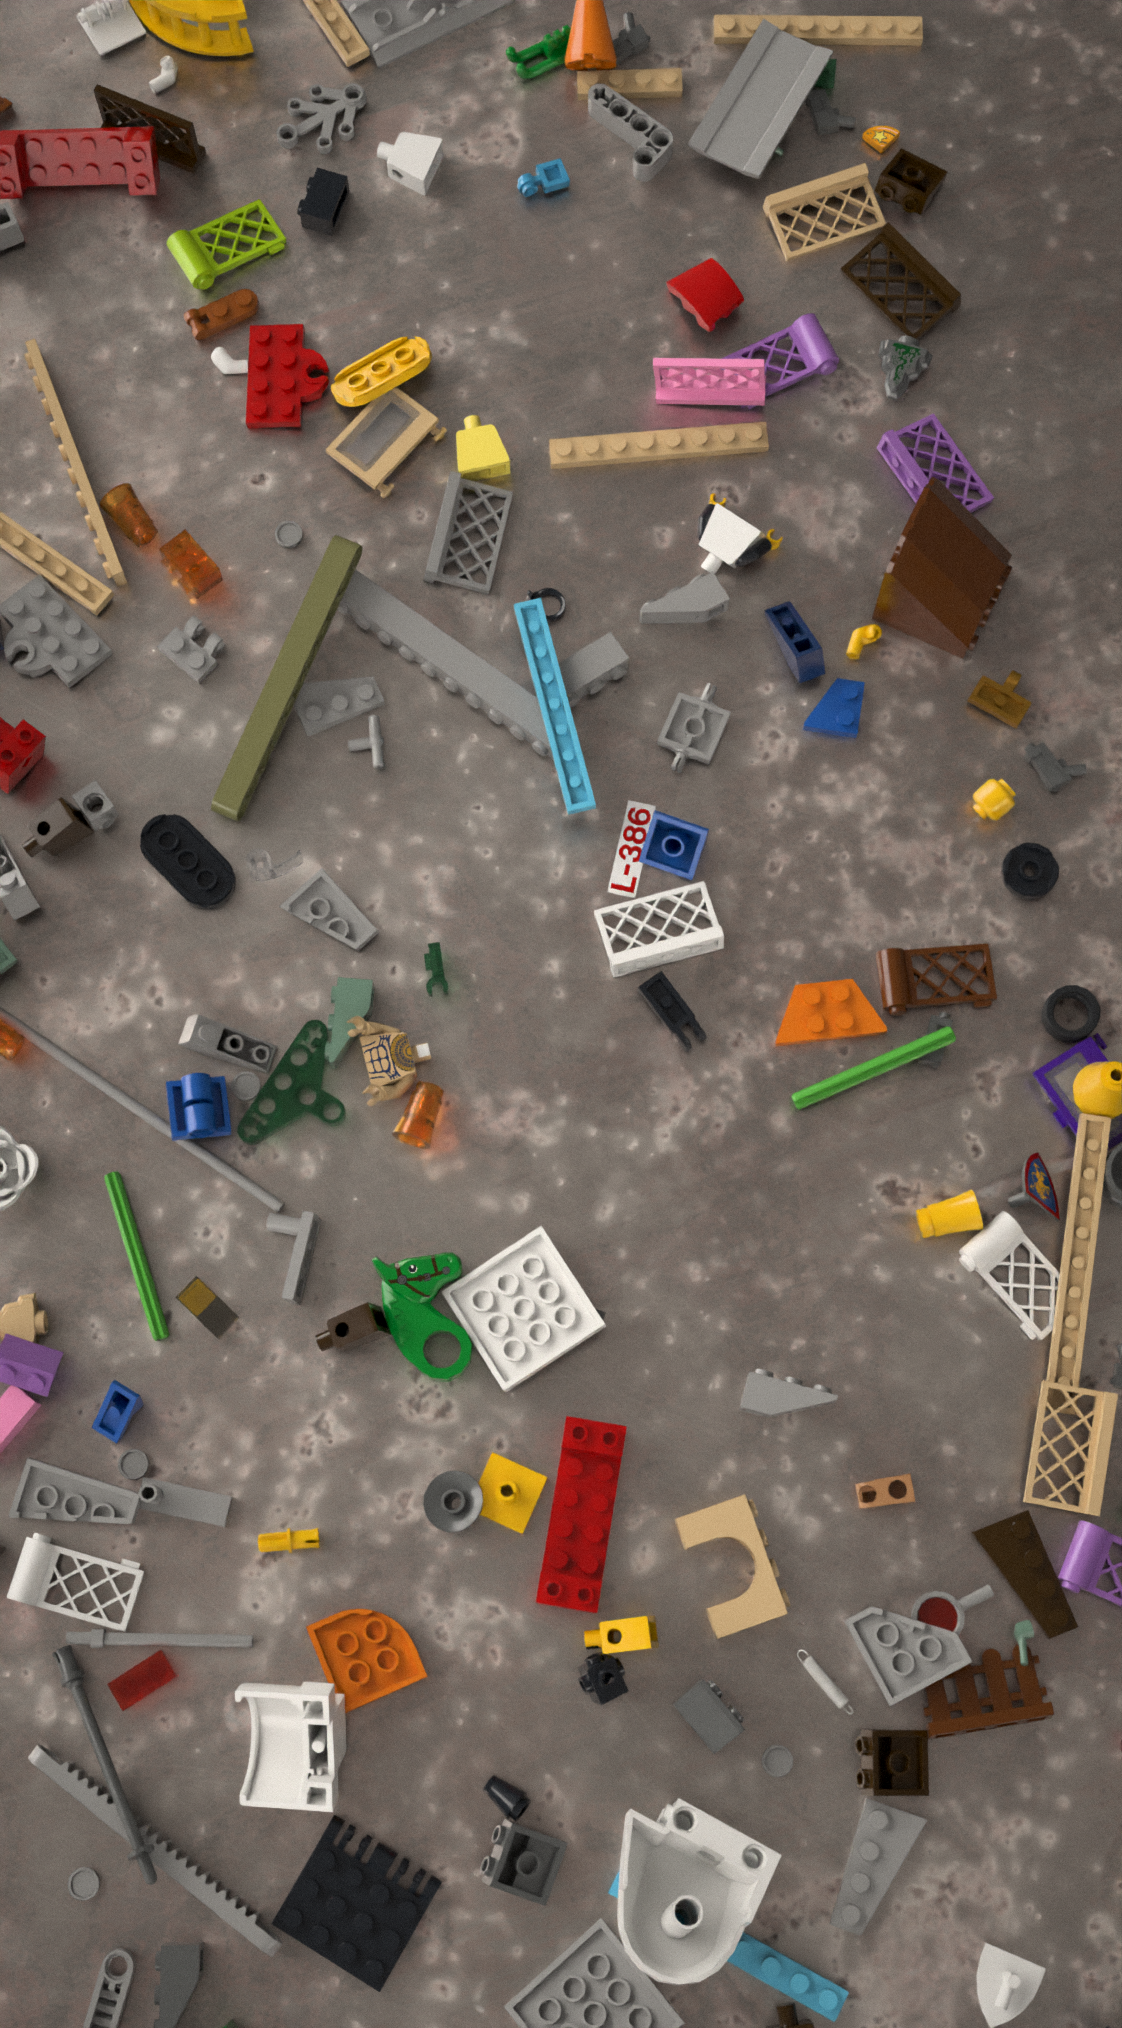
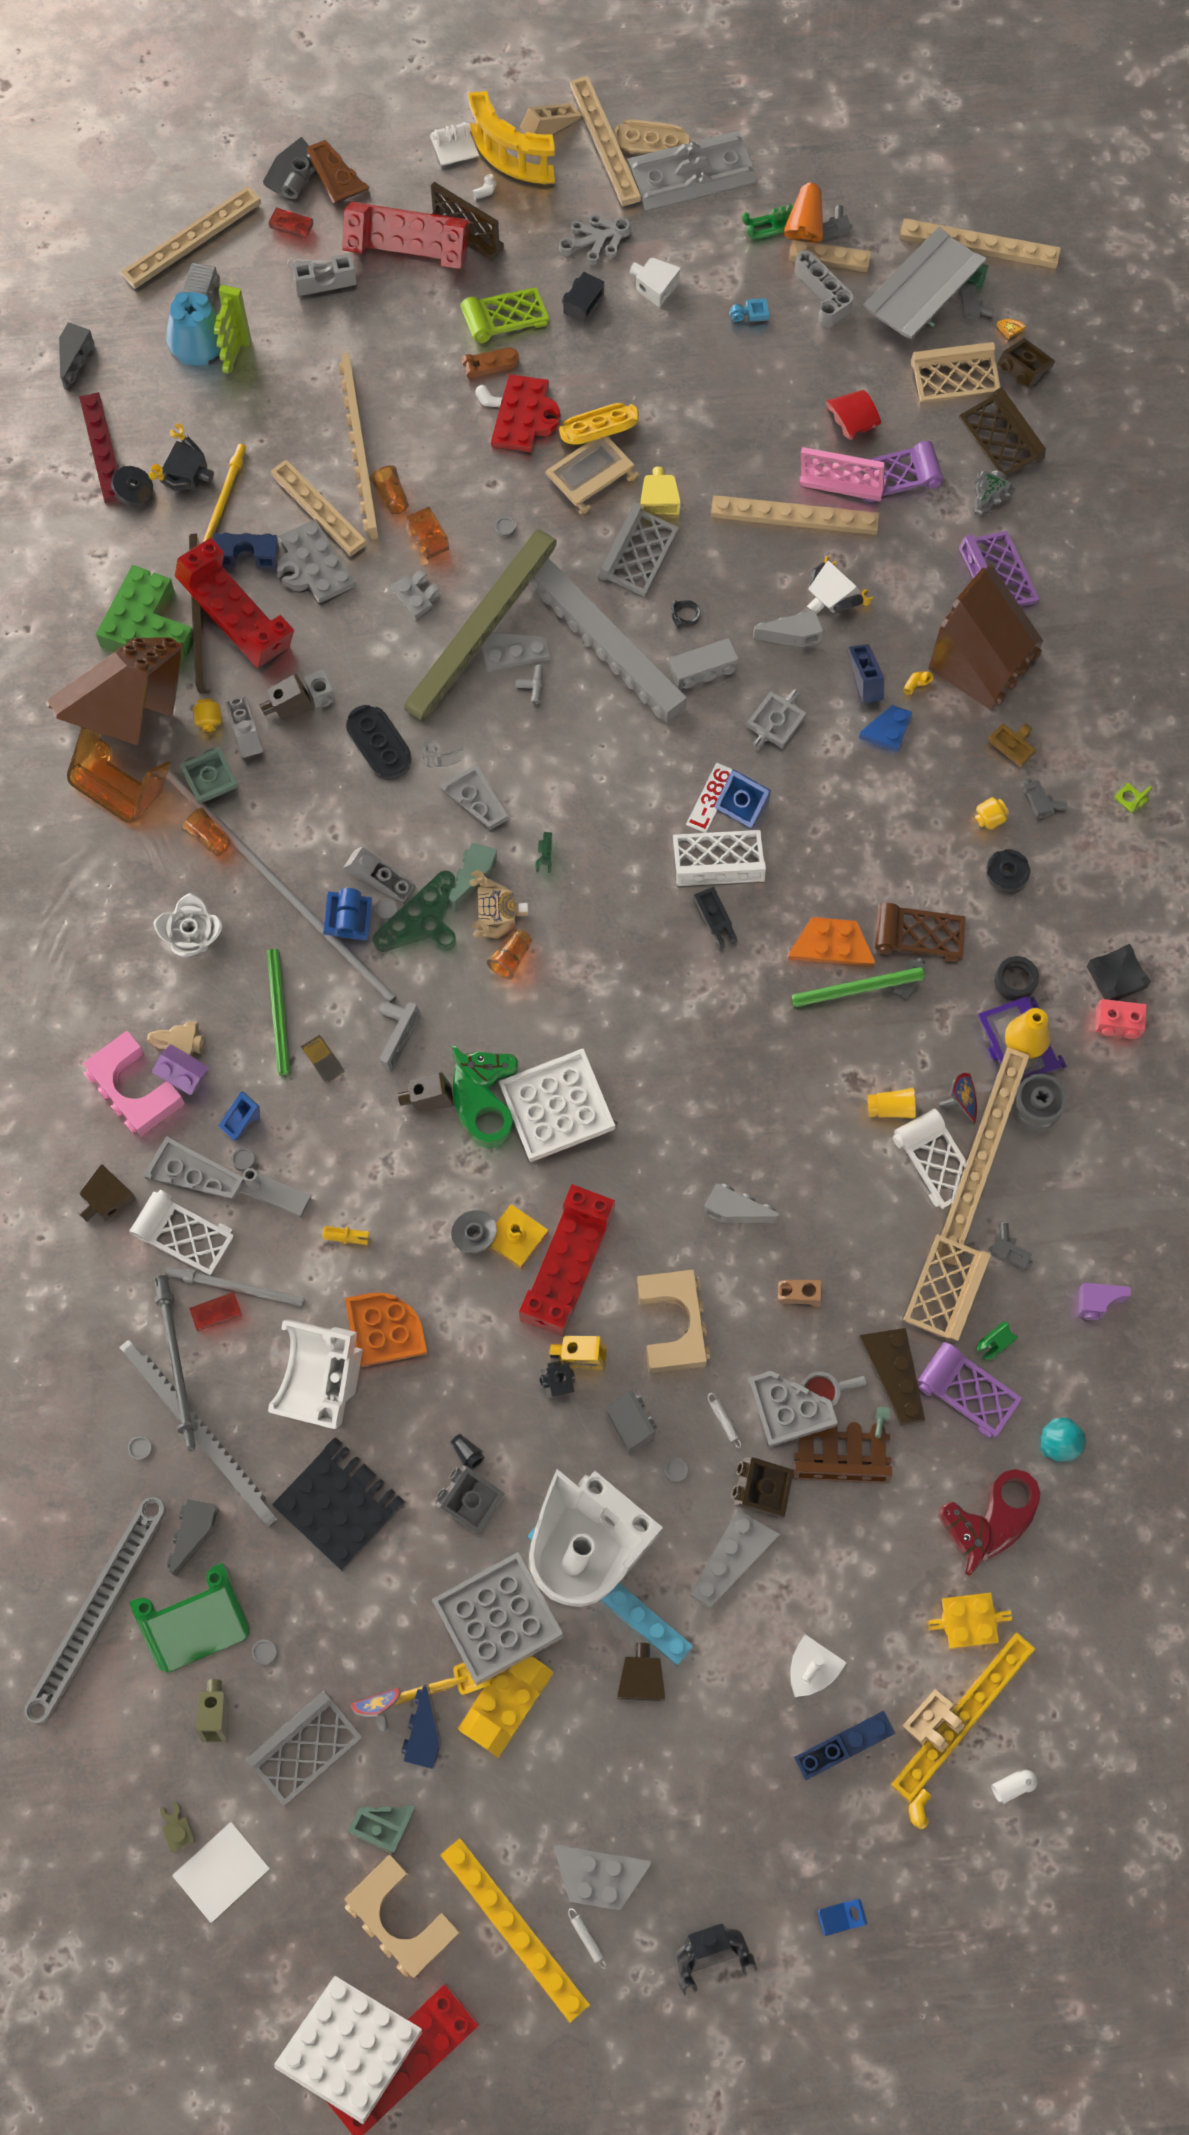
camera: 10 degrees right, 5 degrees down
medium azure plate [514,598,596,815] -> none

